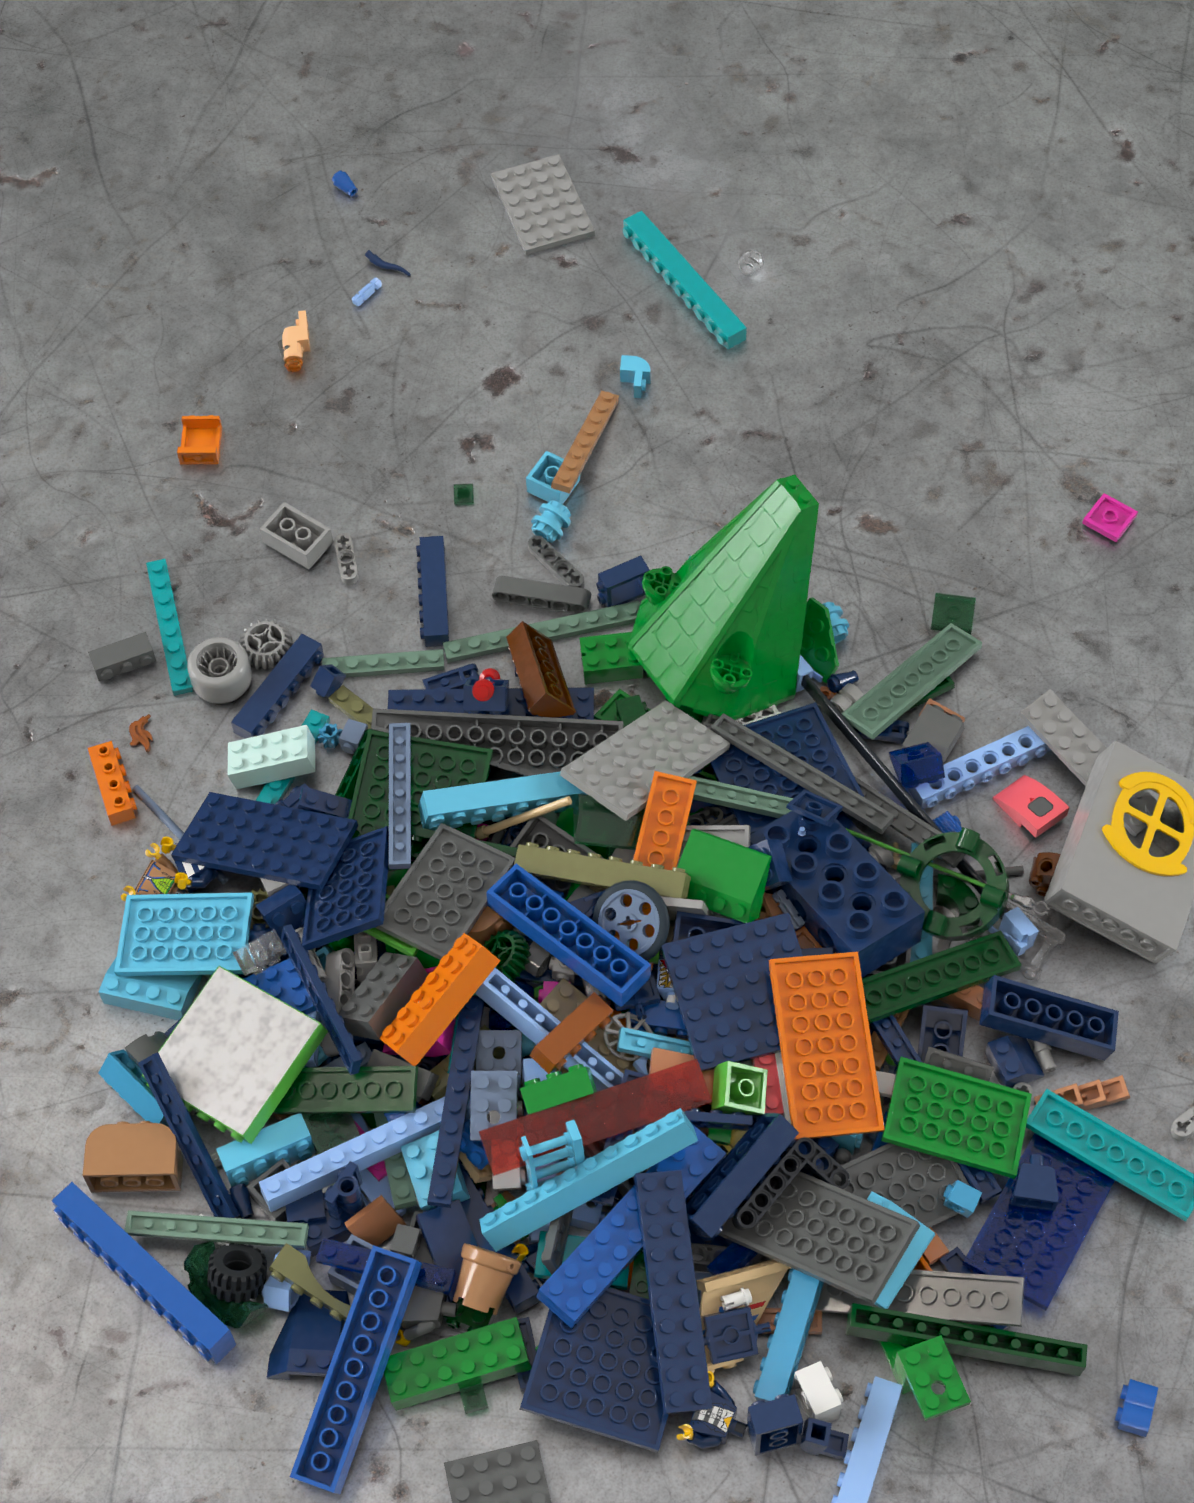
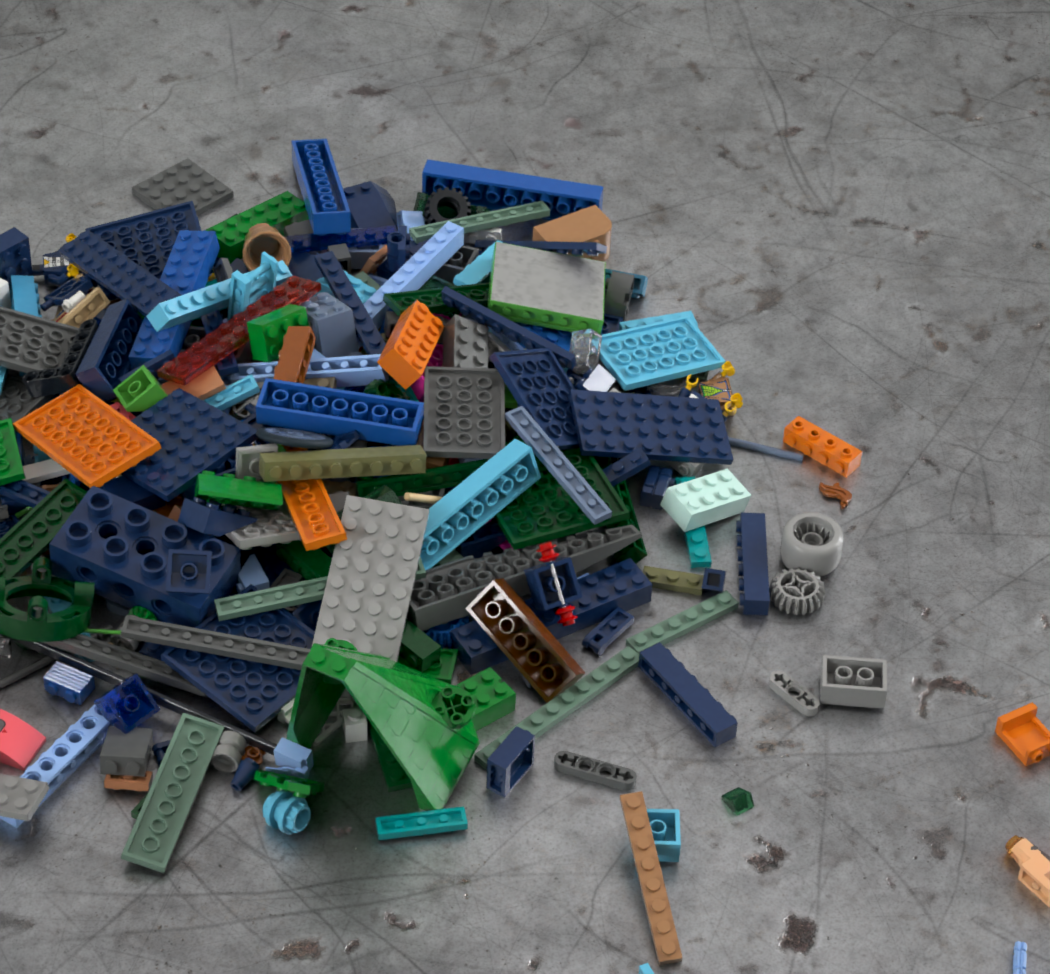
camera: 145 degrees right, 15 degrees down
dark grey brick [88,632,156,681] -> none
teal plate [146,559,194,696] -> none
olive arch [269,1243,351,1322] -> none
dark azure gear [318,723,342,749] -> none
sand blue brick [339,719,368,754] -> none
dark grey beam [492,576,592,614] -> none
medium azure piece [531,500,571,543] -> none
clear green tile [931,593,976,635] -> none

